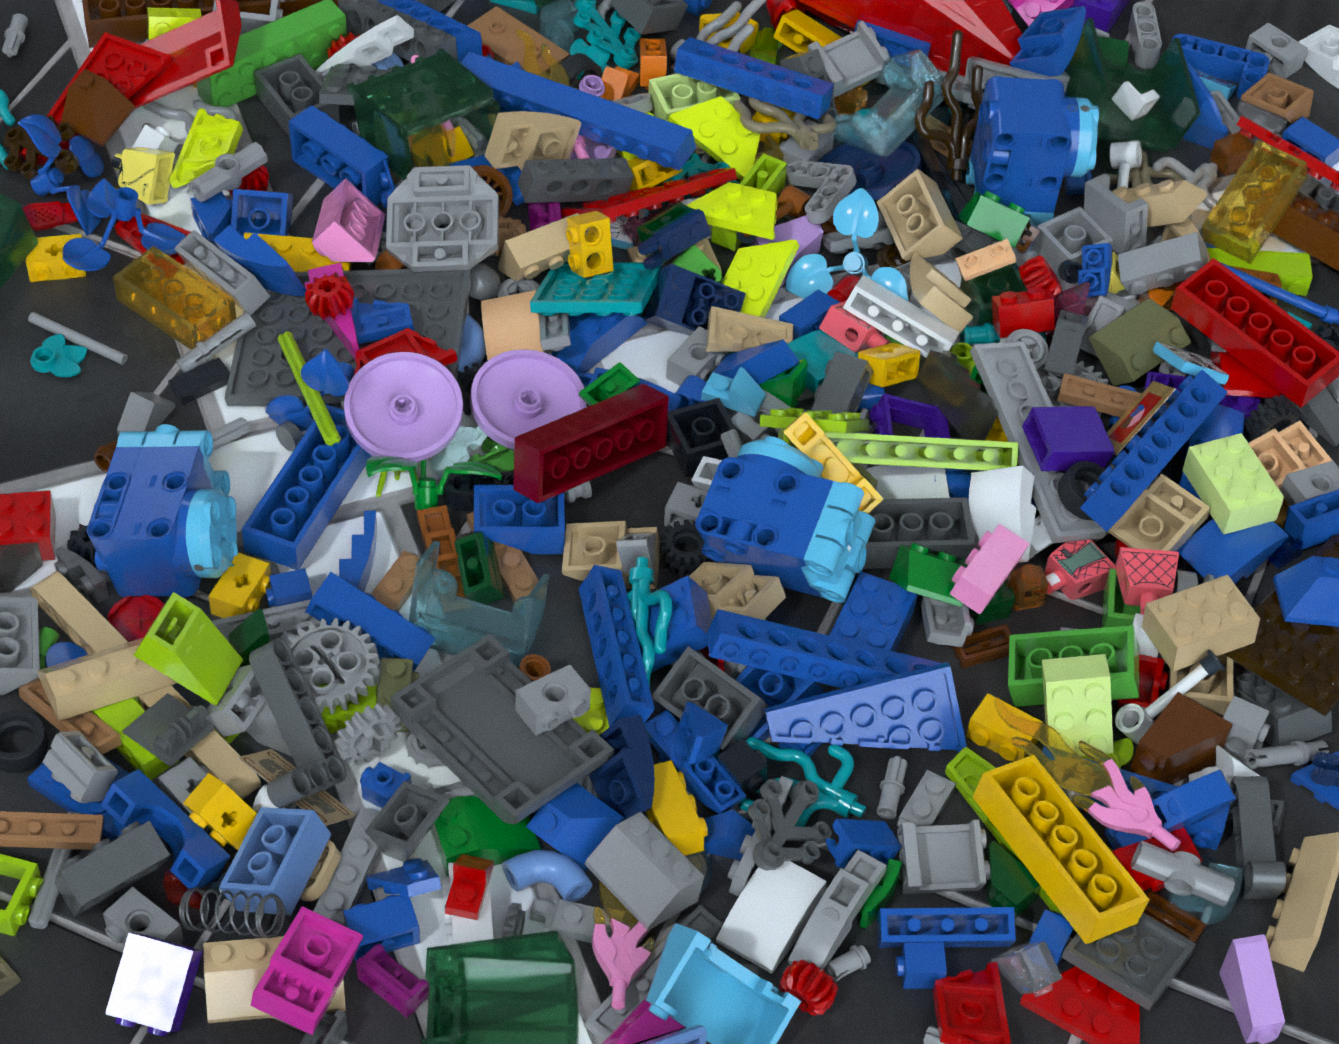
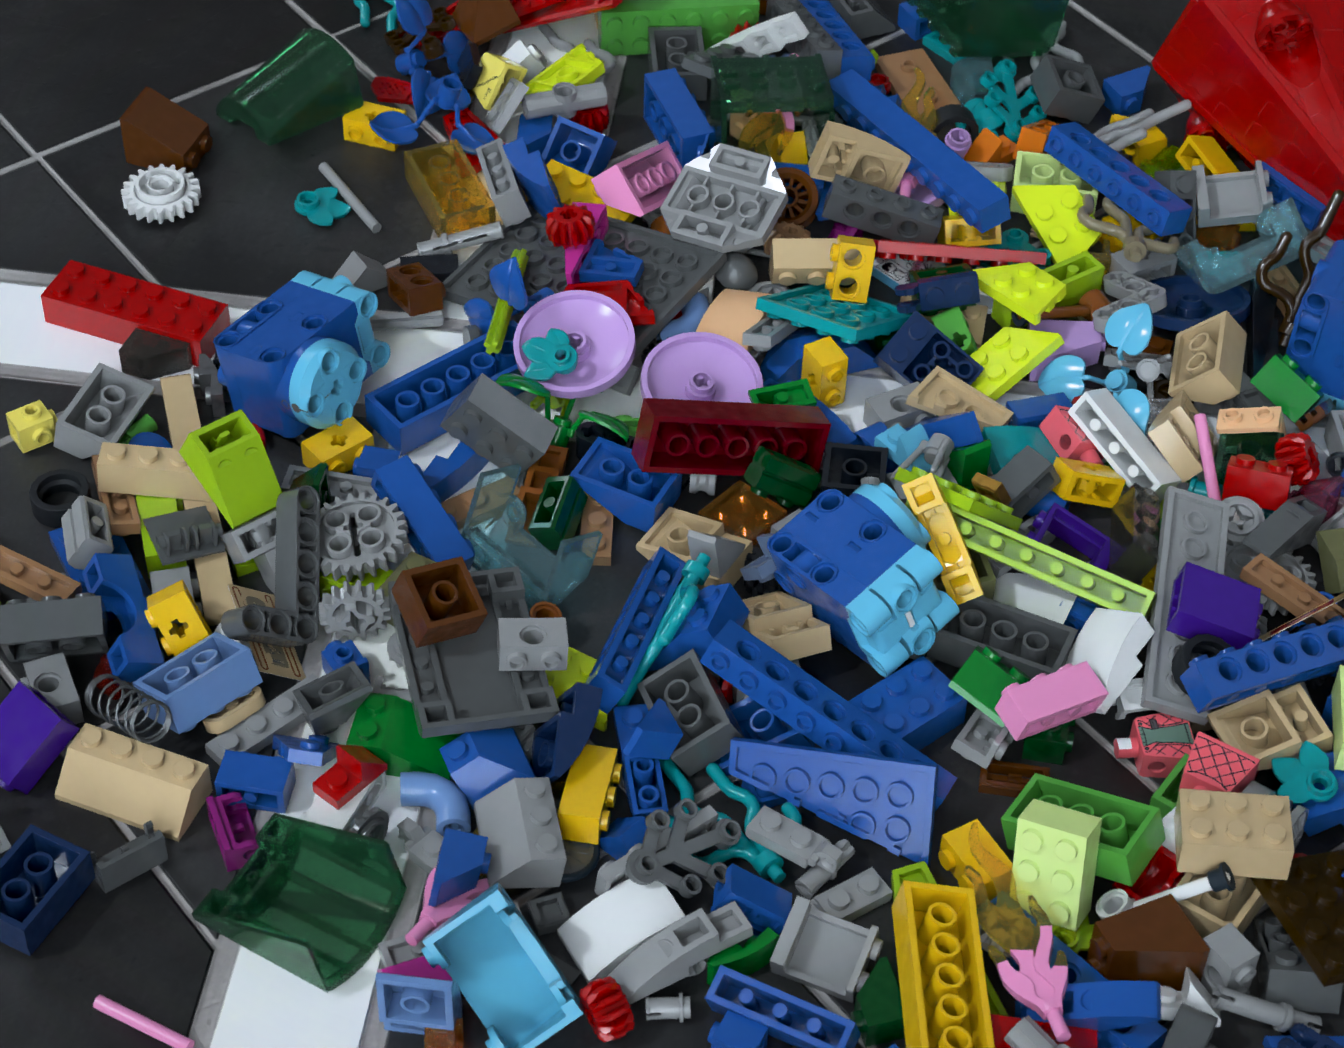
camera: 30 degrees right, 5 degrees down
dark pink slope [250,906,363,1035] -> none
light aqua cylinder [430,426,487,479] -> none
black brick [718,738,768,794] -> none
clear orange brick [1007,564,1049,611] -> none
none -> reddish brown brick [386,262,446,317]
none -> reddish brown brick [391,556,488,648]
none -> blue slope [428,828,492,907]
none -> dark grey brick [440,373,558,479]
none -> black tile [457,40,483,90]
none -> light grey tile [484,77,529,134]
none -> teal plate [522,328,578,382]
none -> clear orange plate [698,480,787,546]
none -> sand blue bracket [740,533,777,583]
none -> dark green brick [744,445,821,508]
none -> light grey hinge [745,805,843,874]
none -> yellow brick [801,336,849,408]
none -> light grey plant [890,433,954,480]
none -> pearl gold tile [971,472,1012,506]
none -> light grey plant [1117,354,1172,400]
none -> bright pink bar [1194,413,1221,501]
none -> teal plate [1271,741,1338,804]

